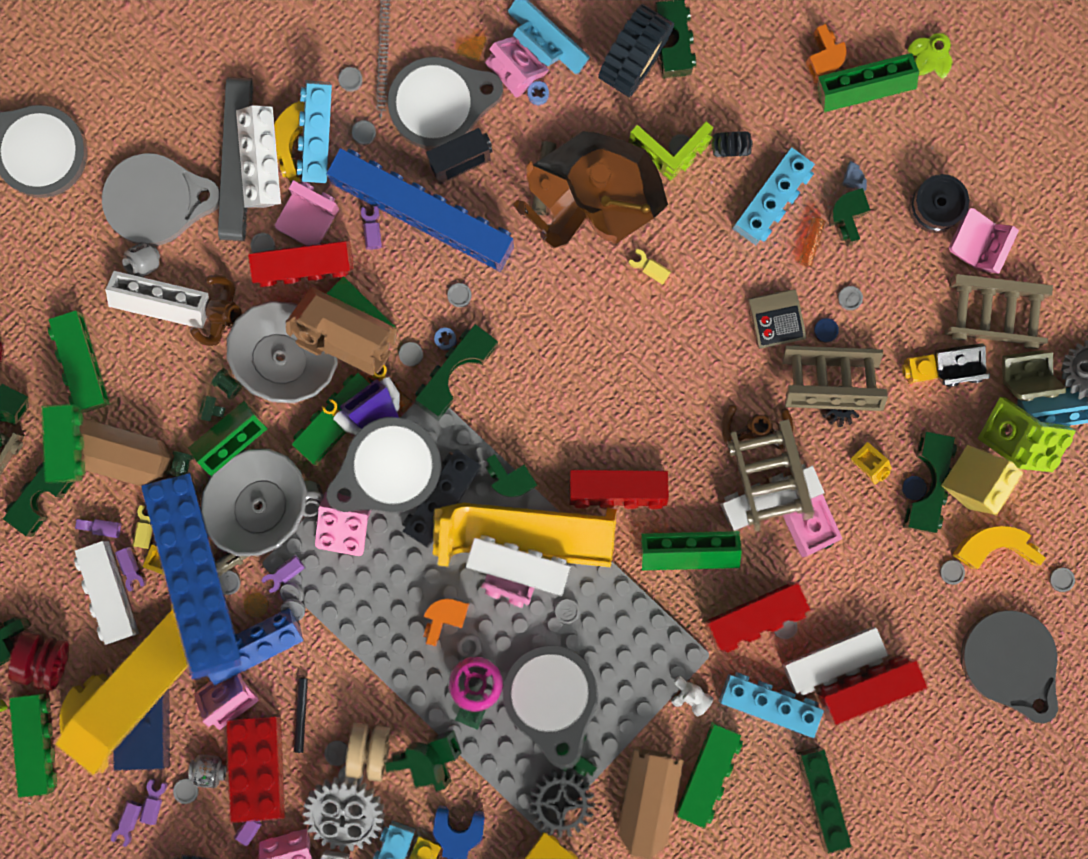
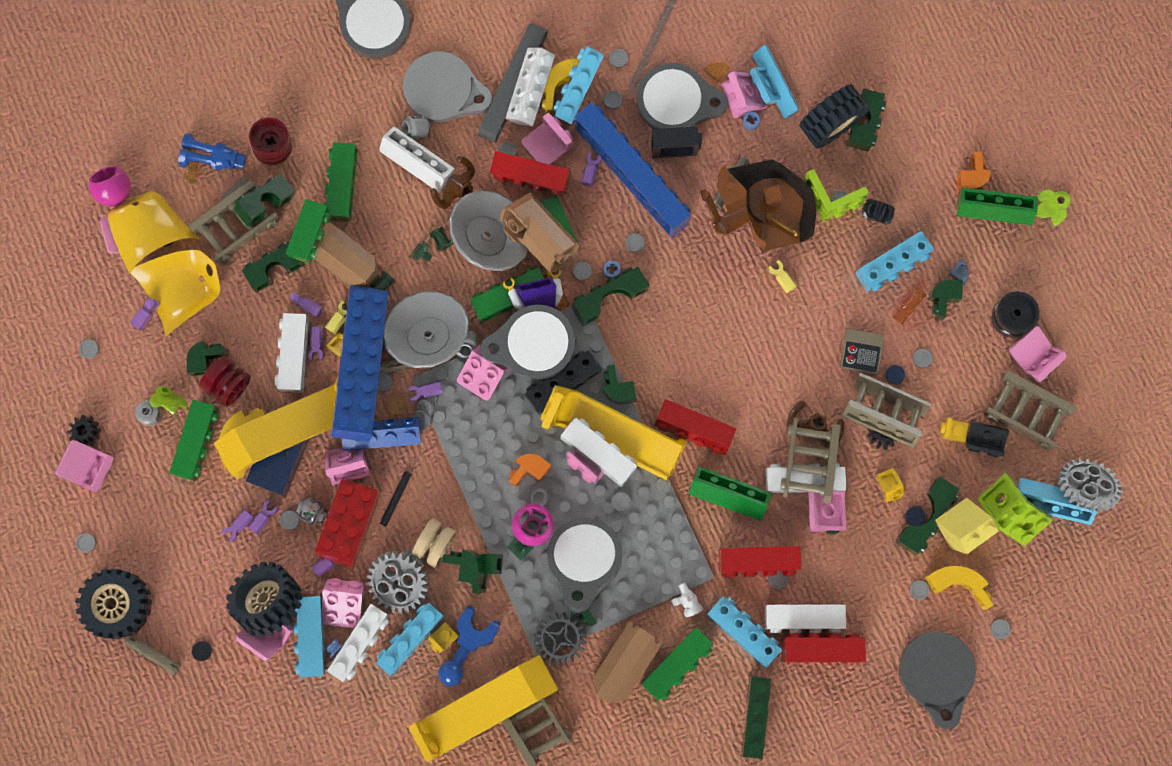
camera: 25 degrees right, 5 degrees down
green brick [188,401,267,476] -> none
light grey piece [324,741,348,766] -> none
olive bracket [1002,349,1066,401] -> none

